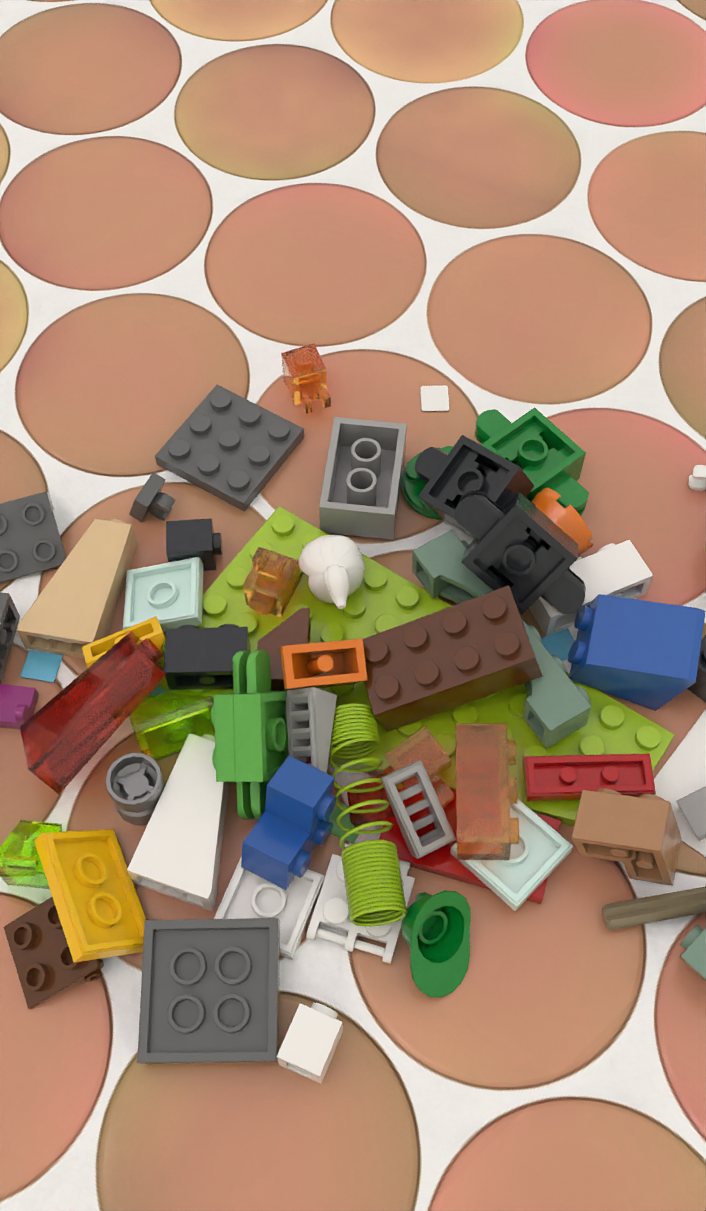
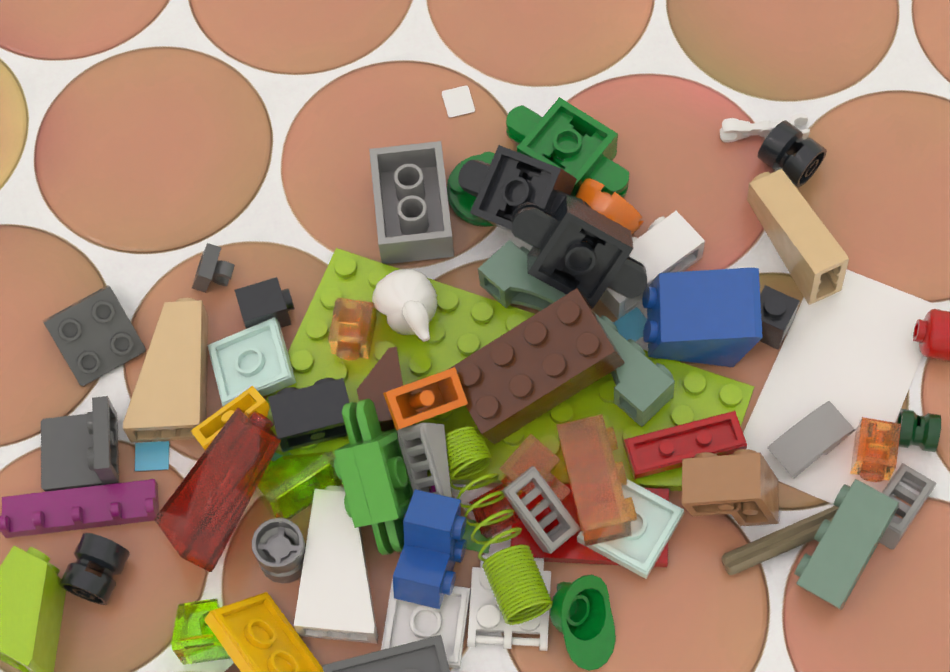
camera: 10 degrees left, 5 degrees up
dark grey plate [155,385,304,512] -> none
clear orange brick [281,344,331,414] -> none

